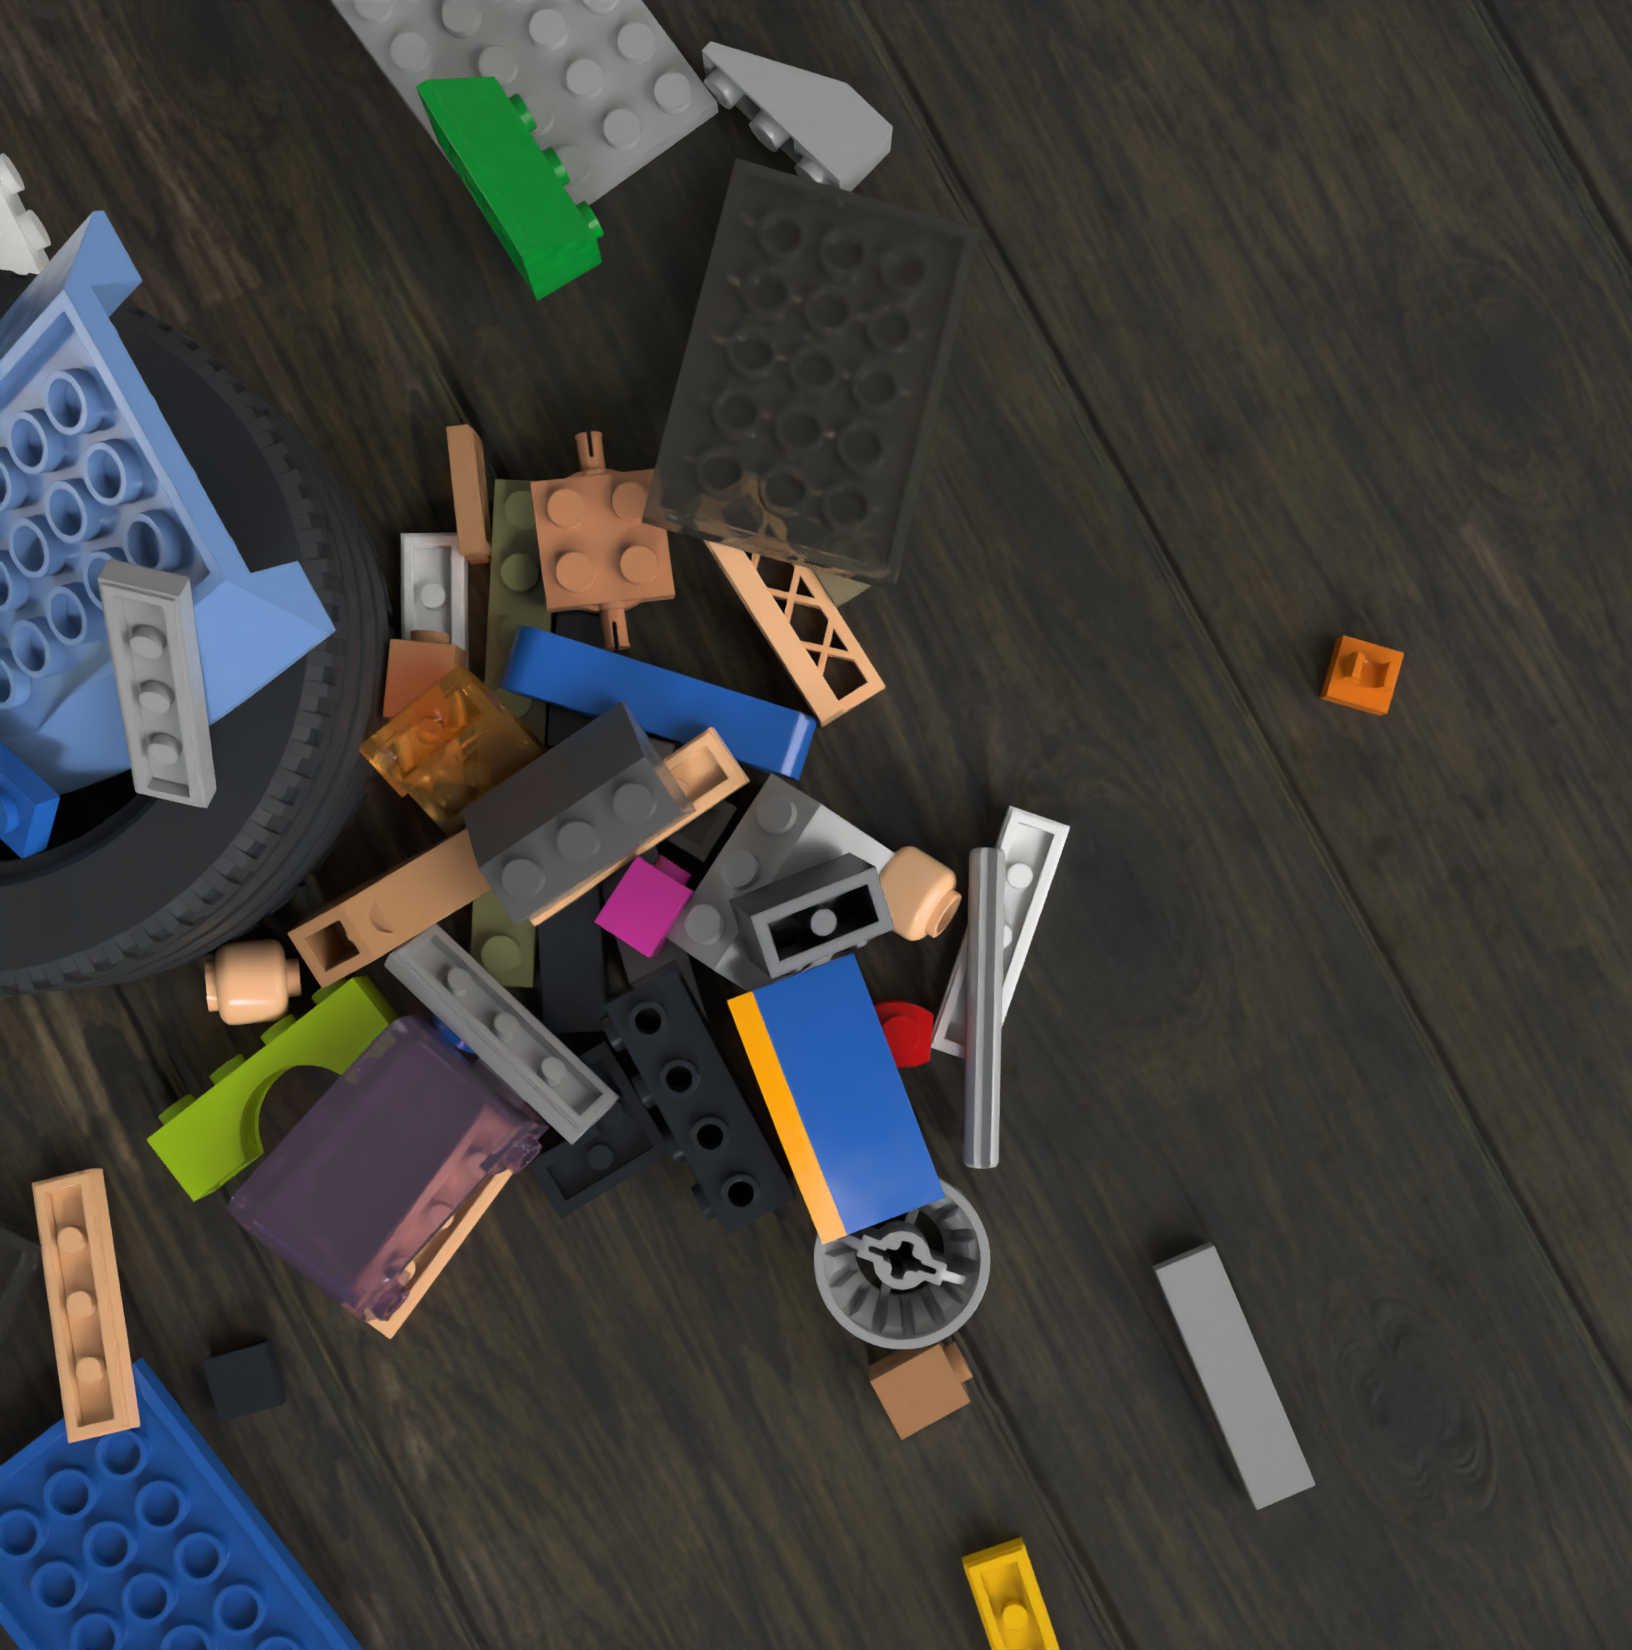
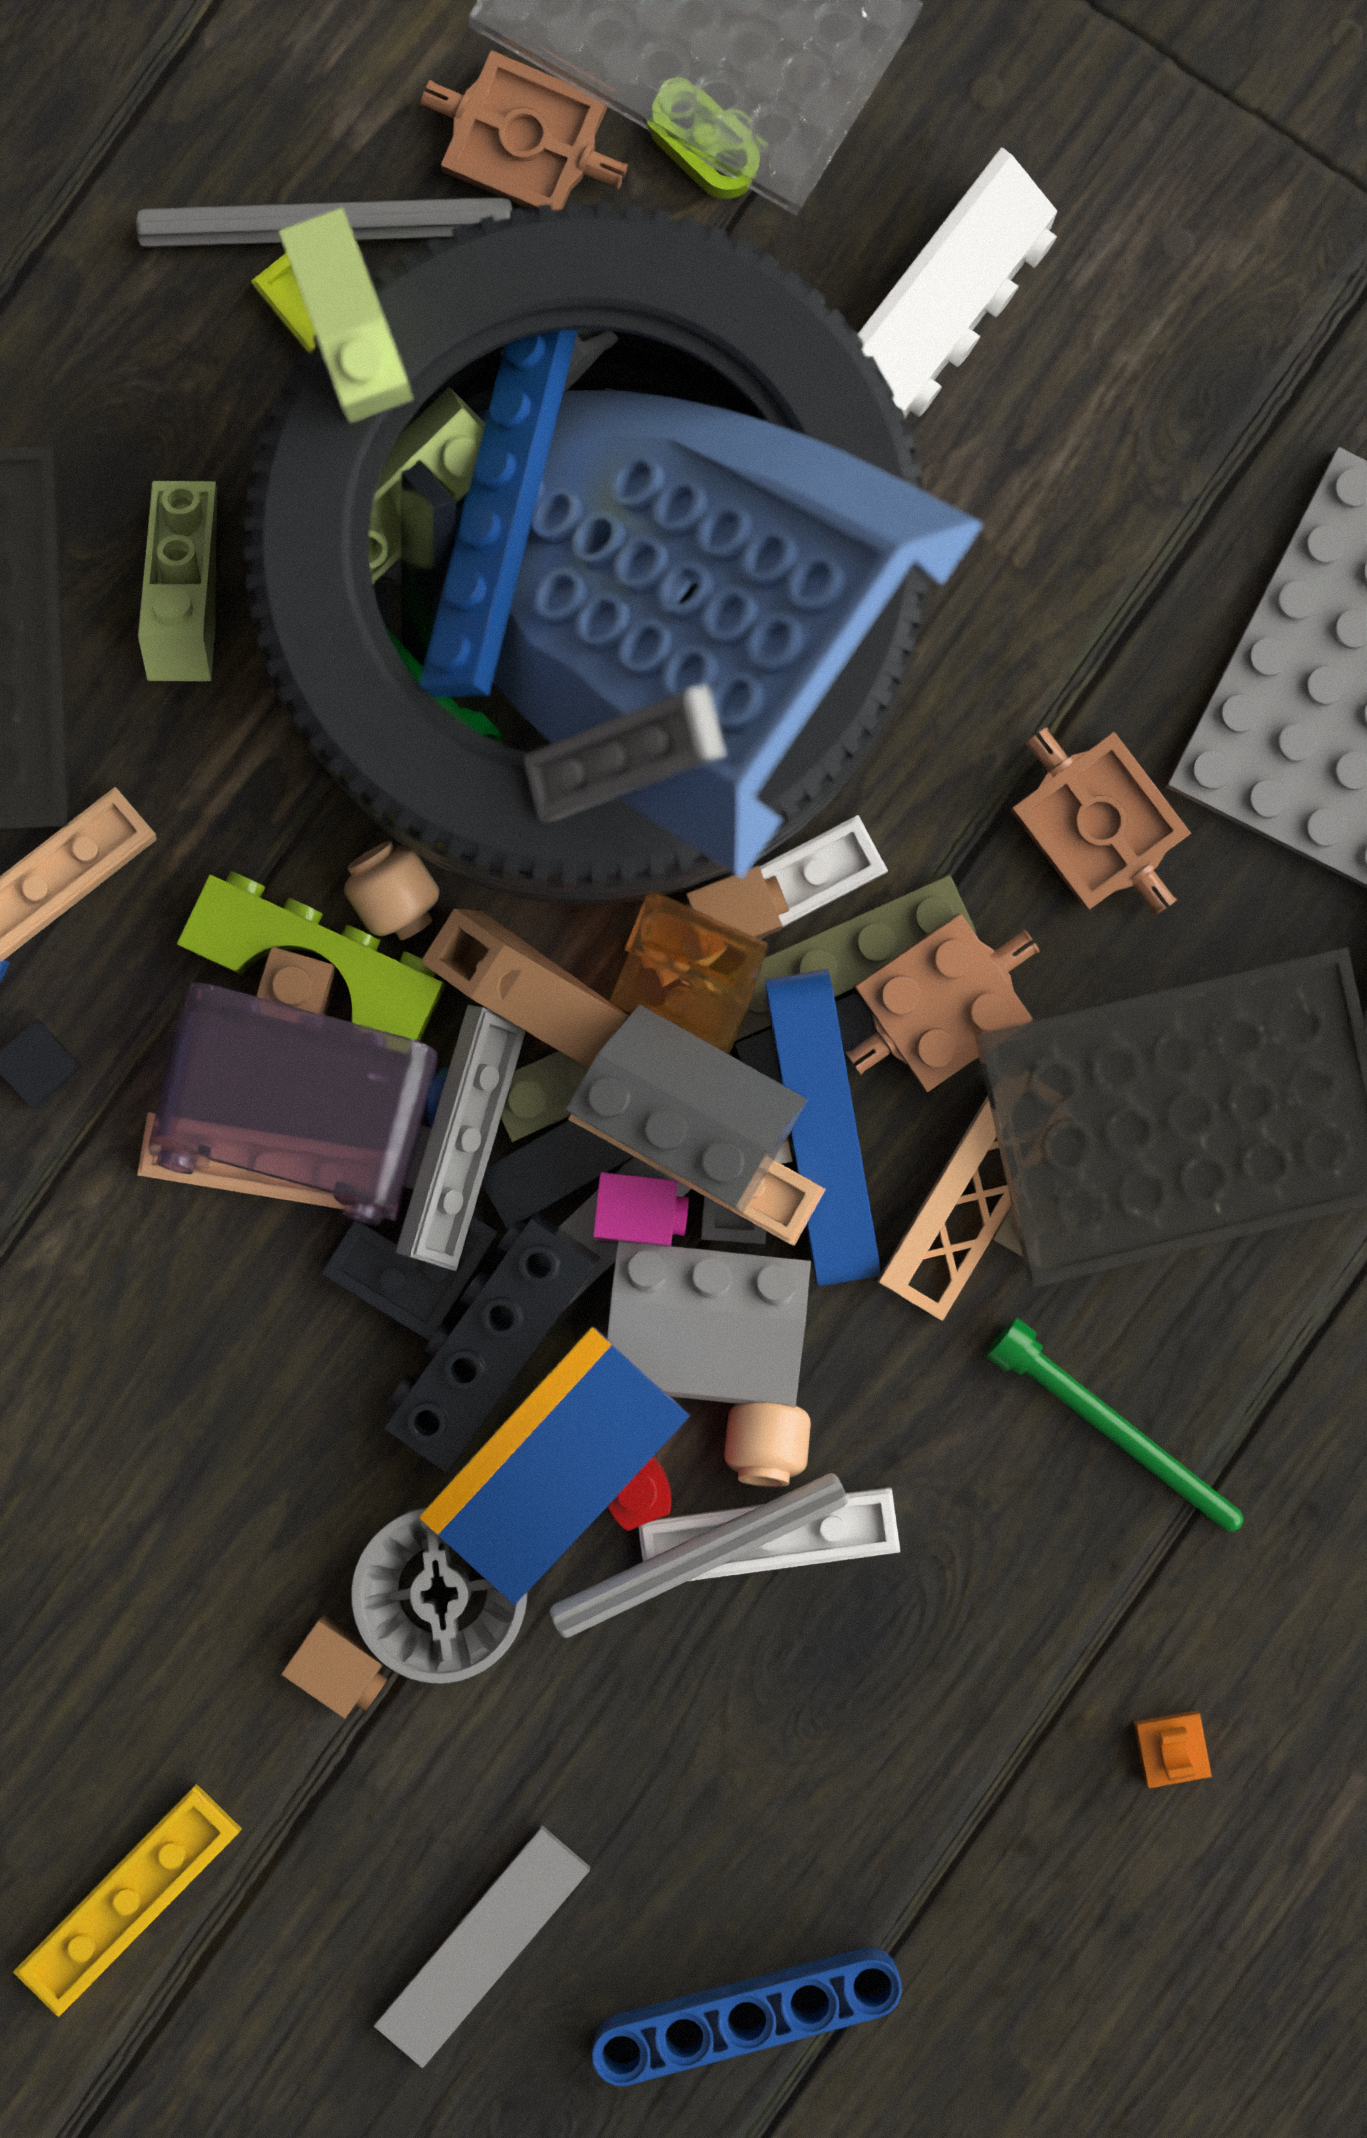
camera: 65 degrees right, 0 degrees up
green slope [416,76,604,301] -> none
medium nougat tile [446,424,492,565] -> none
black brick [729,852,895,979] -> none
none -> medium nougat brick [253,947,339,1034]
none -> blue beam [592,1947,902,2086]
none -> green piece [985,1317,1243,1532]
none -> nougat plate [1010,727,1191,916]

